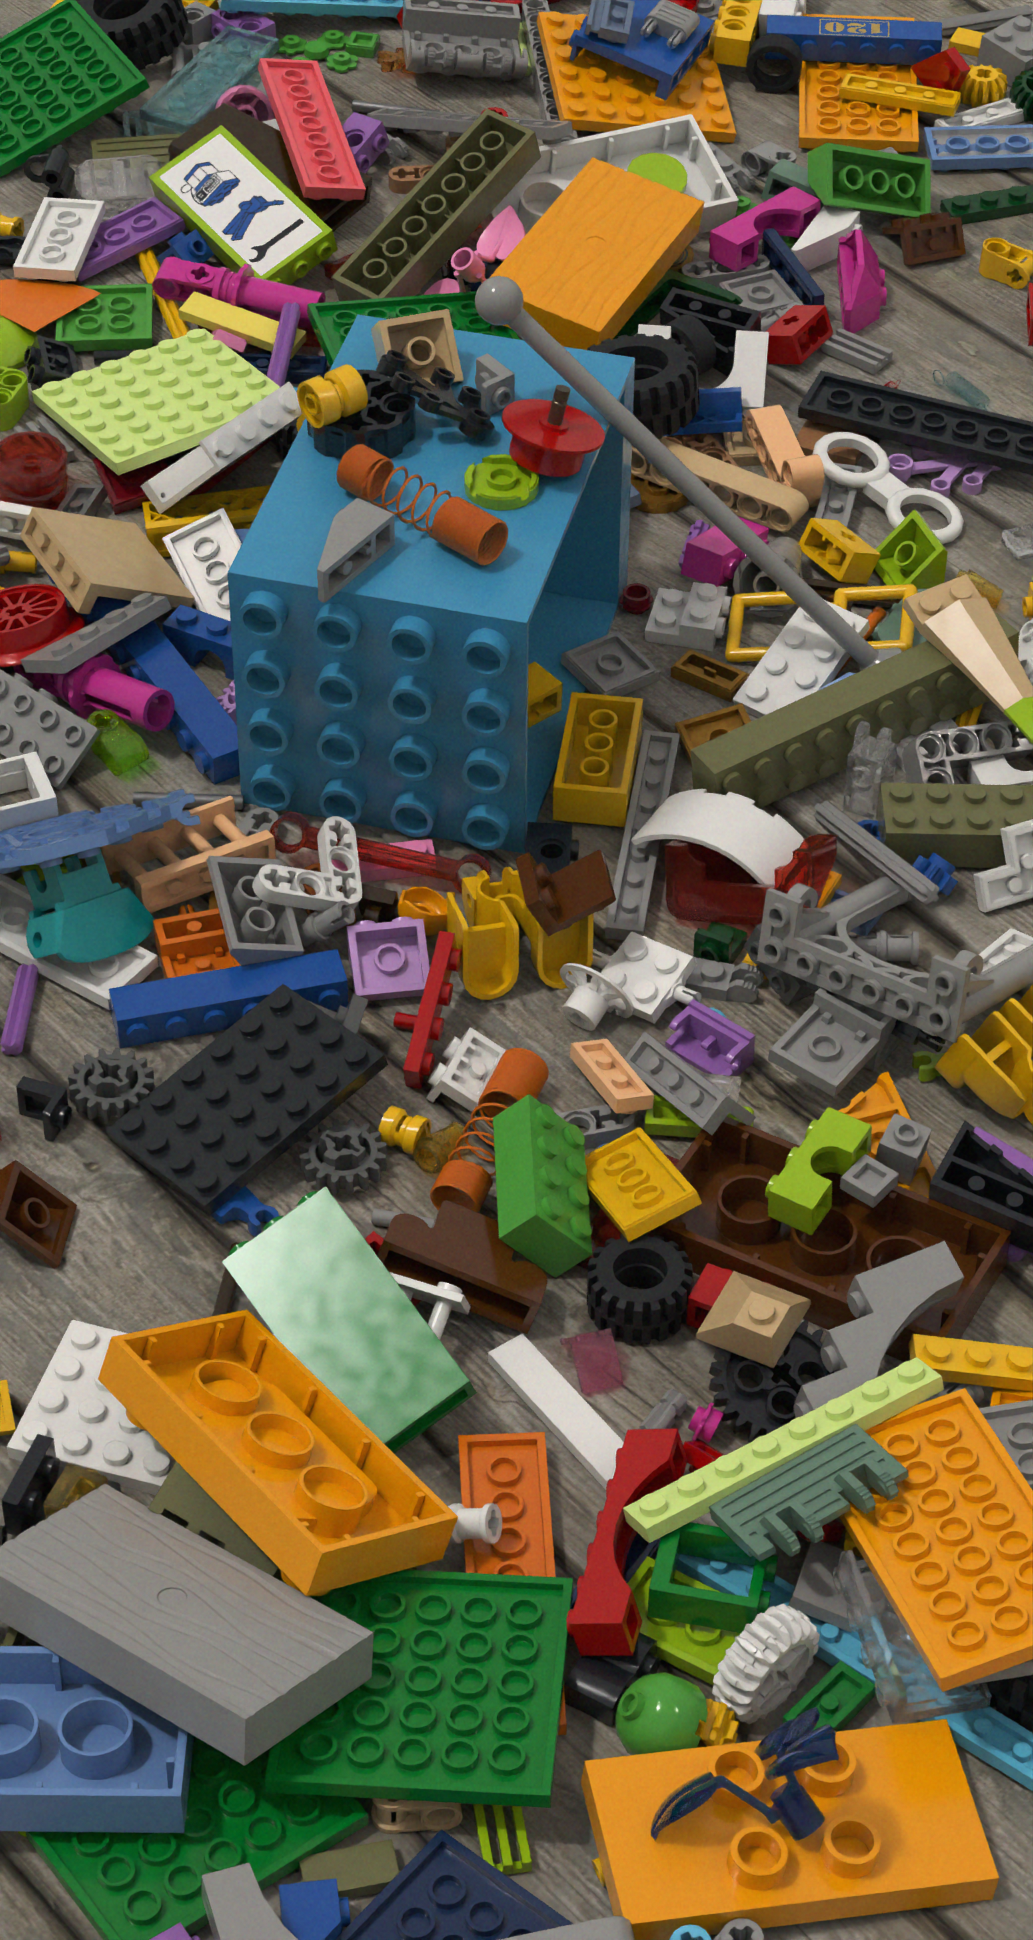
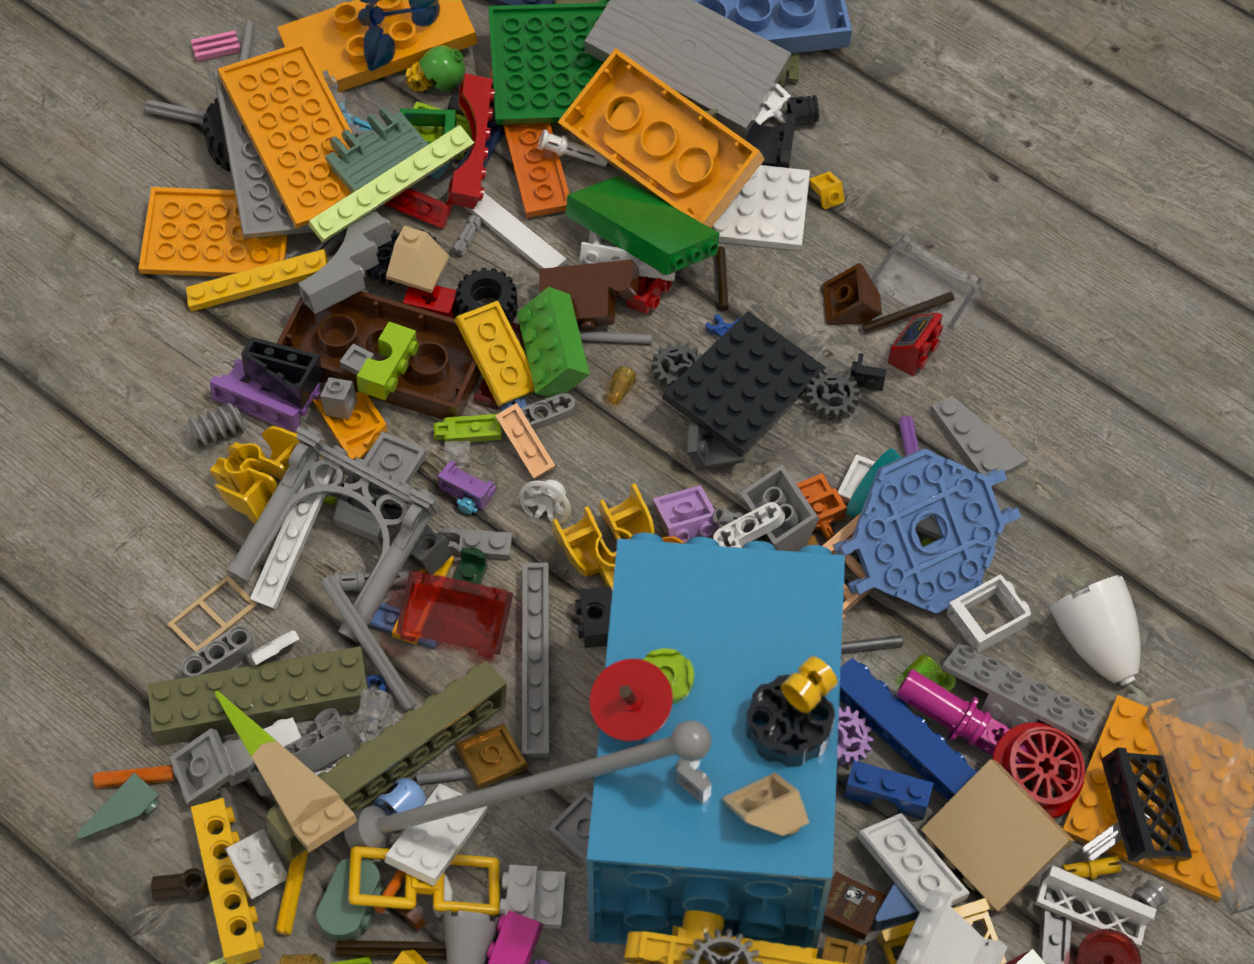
camera: 170 degrees right, 15 degrees up
light grey wing [21,593,172,674] -> none
clear yellow bracket [44,1463,108,1520] -> none
blue brick [109,949,348,1048] -> none
light grey slope [317,497,395,603] -> none
orange piece [337,444,508,566] -> none
black plant [376,350,495,441] -> none
yellow wheel [378,1106,432,1156] -> none
red plate [393,931,462,1089] -> none
white bracket [426,1027,506,1112] -> none
orange piece [430,1048,549,1212] -> none
reddish brown bracket [515,850,616,937] -> none
yellow brick [552,692,643,827] -> none
clear pink bracket [560,1328,623,1394] -> none
white plate [592,931,702,1024] -> none
dark red plate [619,583,653,615] -> none
light grey fence [624,1031,756,1135] -> none
white panel [631,789,810,891] -> none
pearl gold tile [670,649,749,703] -> none
dark pink plate [687,1402,724,1444] -> none
white gear [712,1604,820,1724] -> none
green plate [782,1660,876,1736] -> none
blue gear [912,852,958,896] -> none

